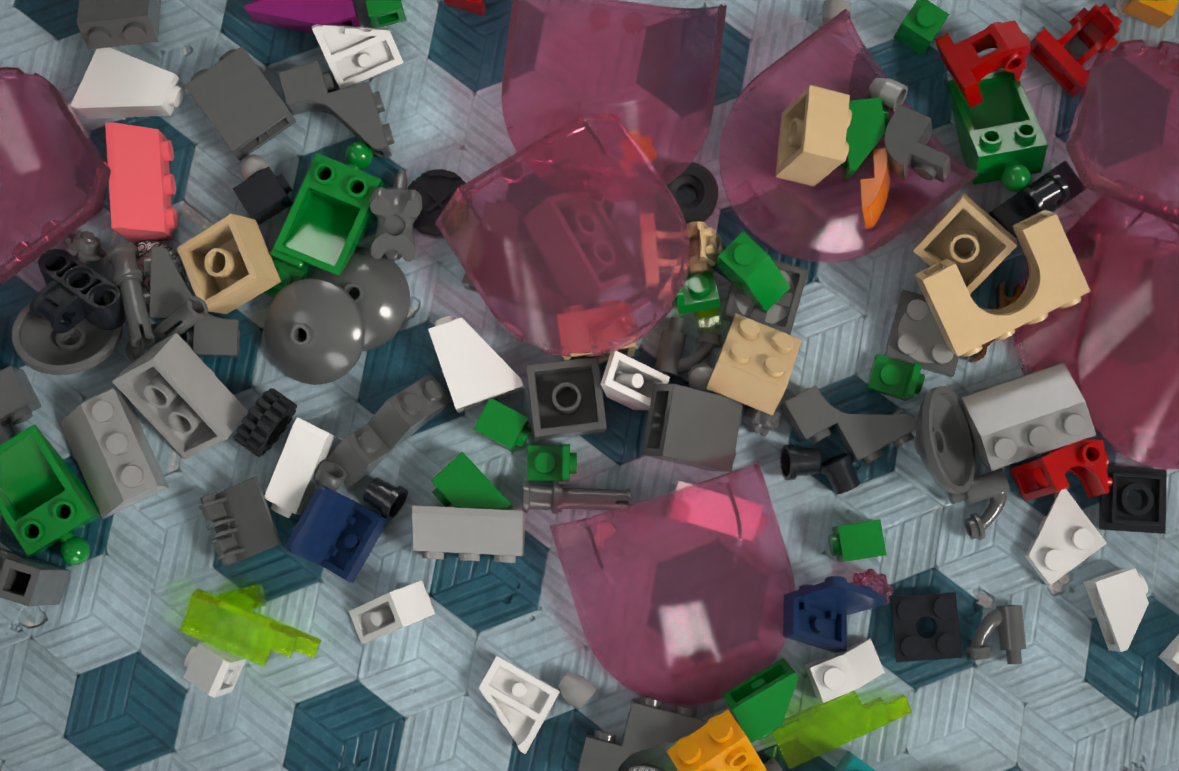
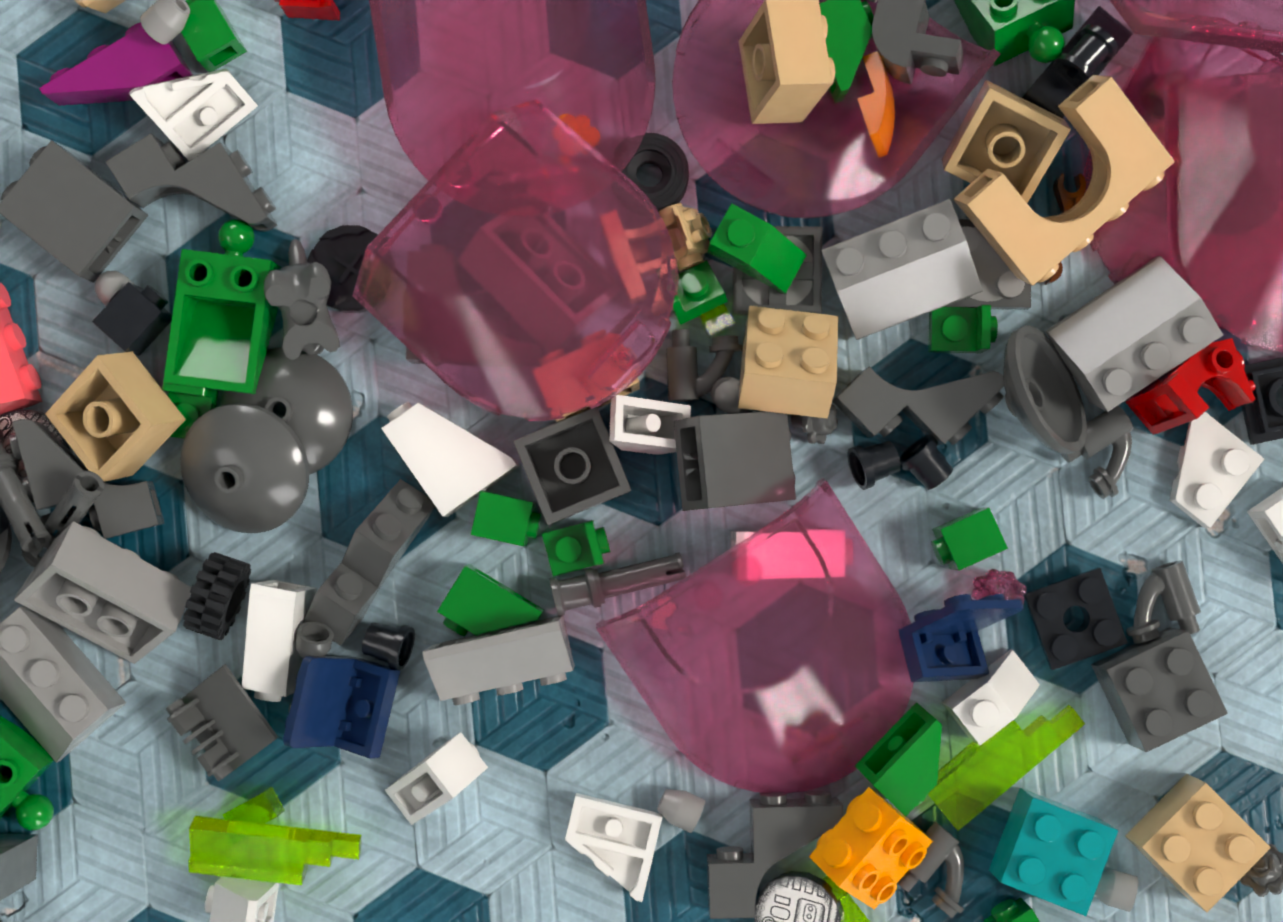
camera: 15 degrees left, 5 degrees up
none -> light grey slope [821,199,983,340]
none -> dark grey brick [1091,627,1228,752]

